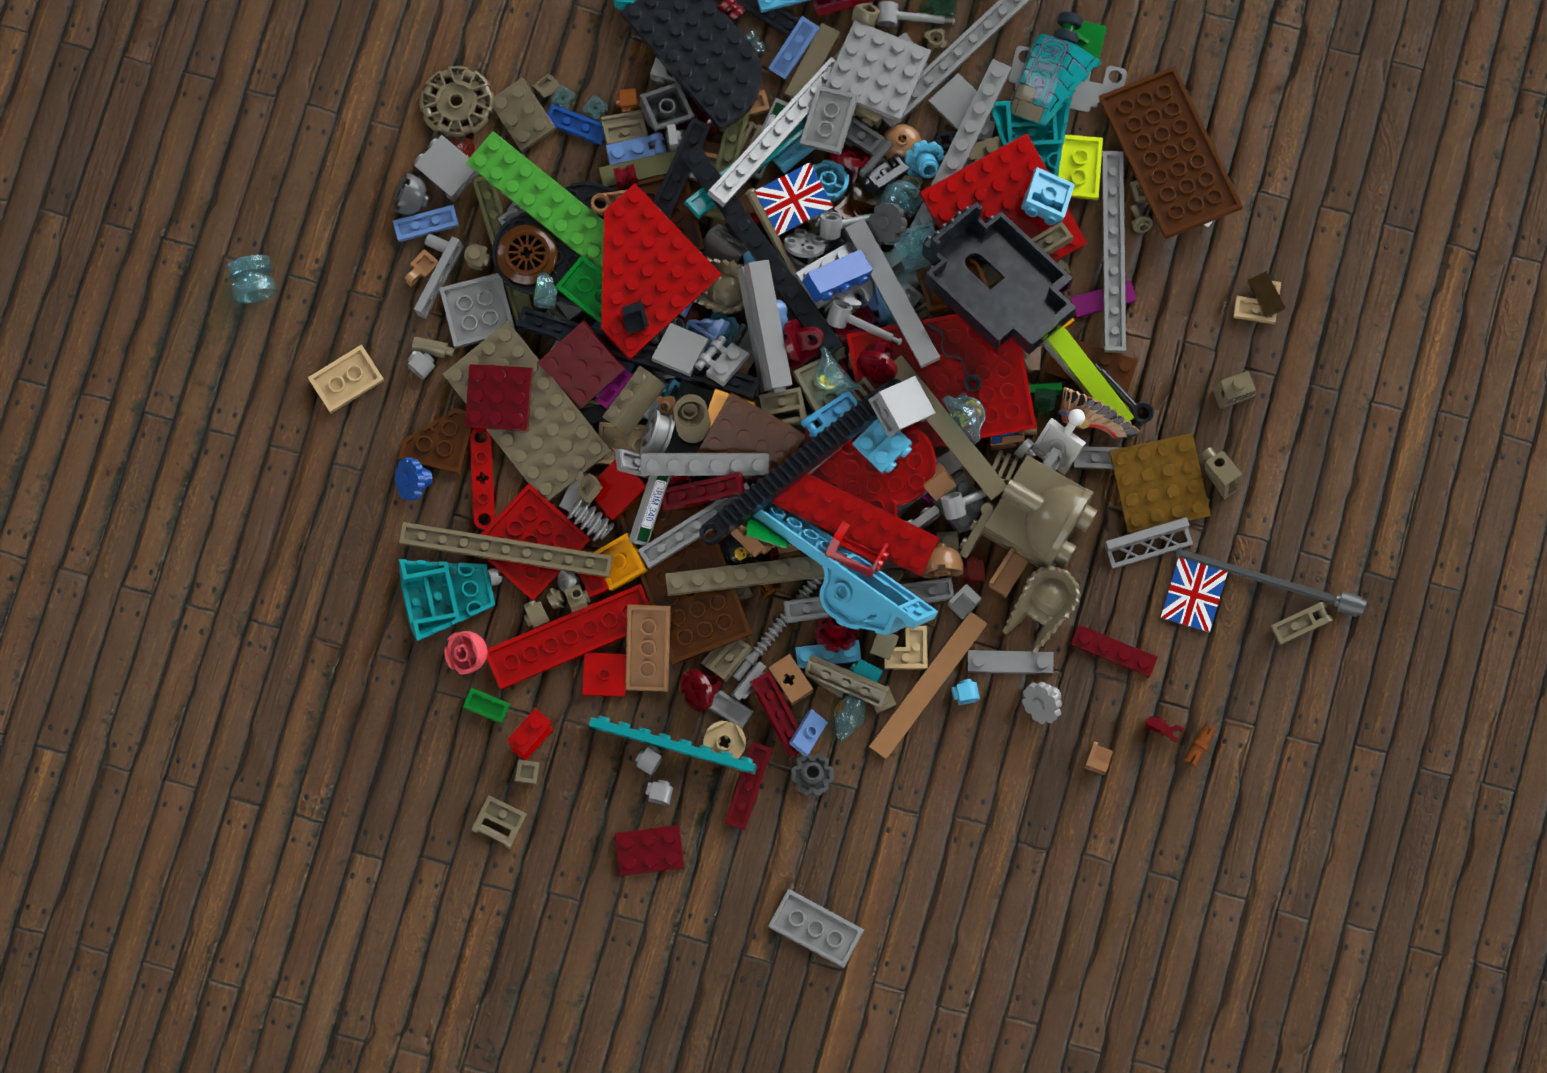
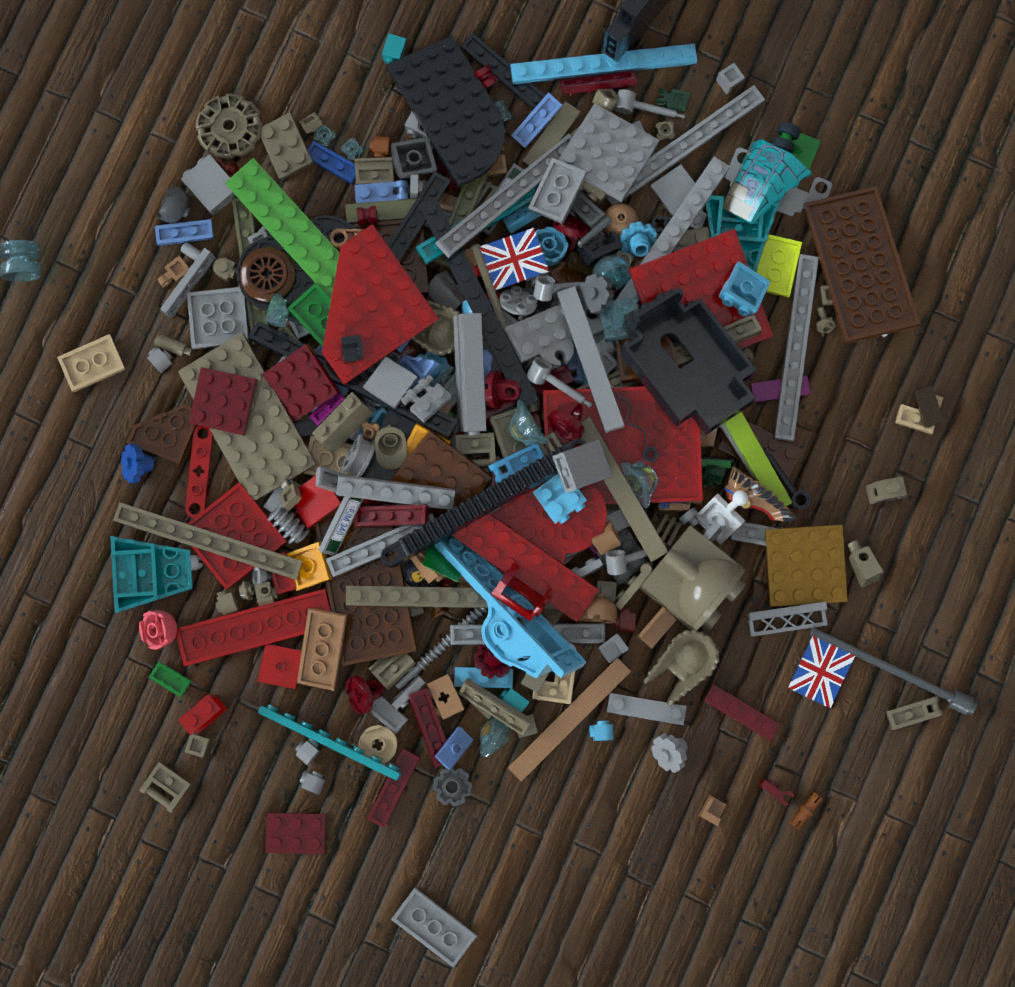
camera: 10 degrees right, 5 degrees up
brick [803,249,873,303] -> none

